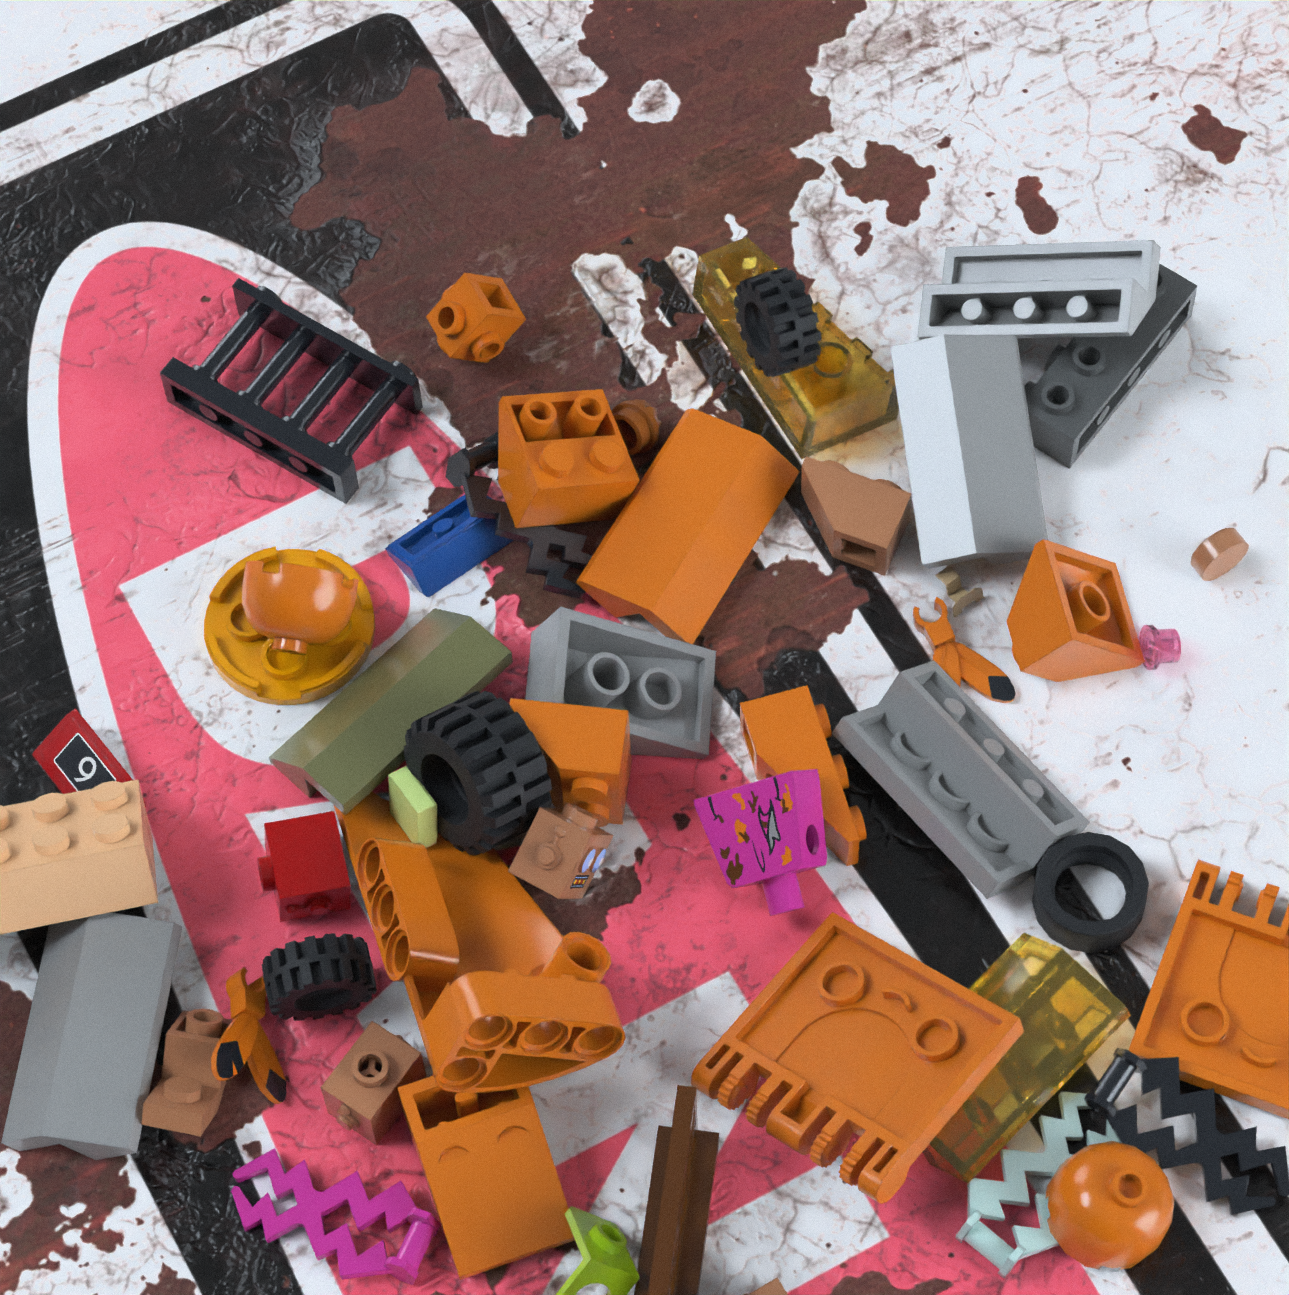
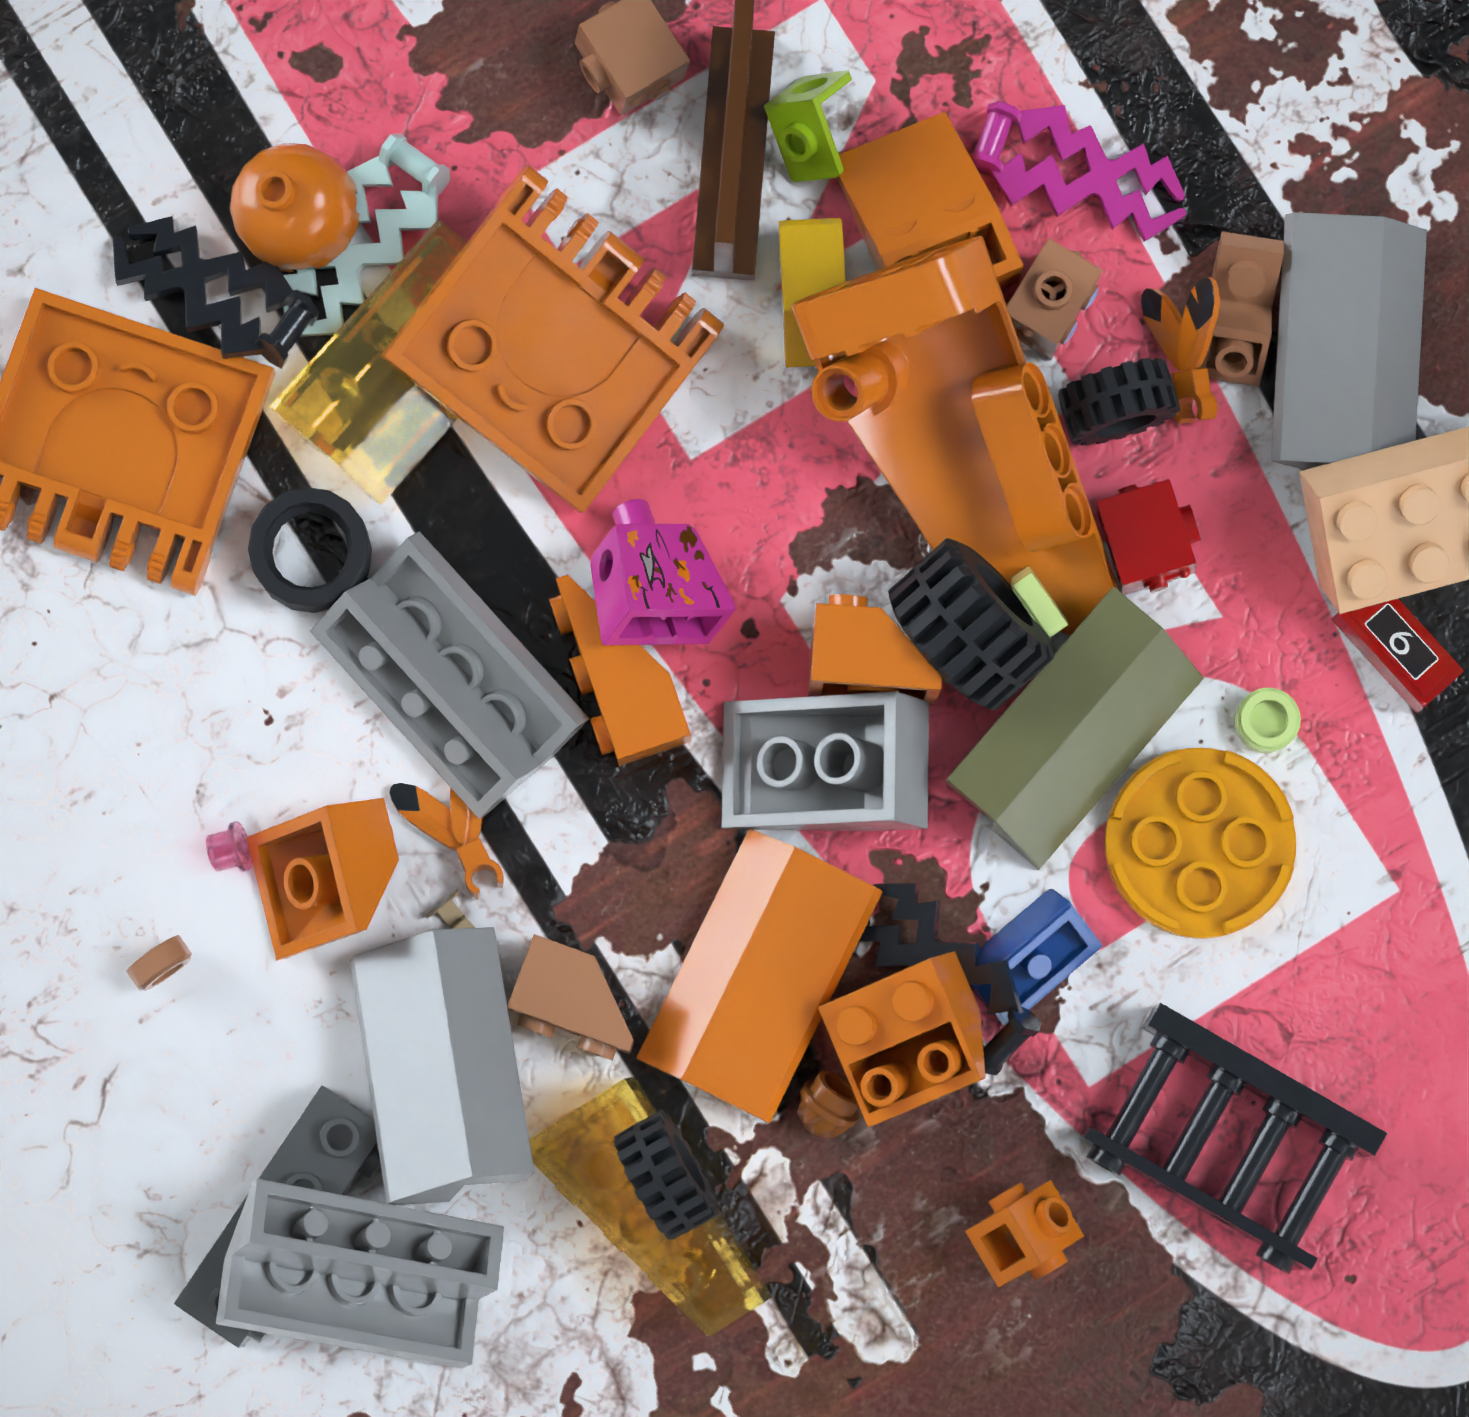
camera: 170 degrees right, 20 degrees up
orange cylinder [242,561,359,655] -> none
nougat head [508,803,614,899] -> none
none -> yellow slope [778,218,846,368]
none -> yellowish green tile [1234,688,1301,753]

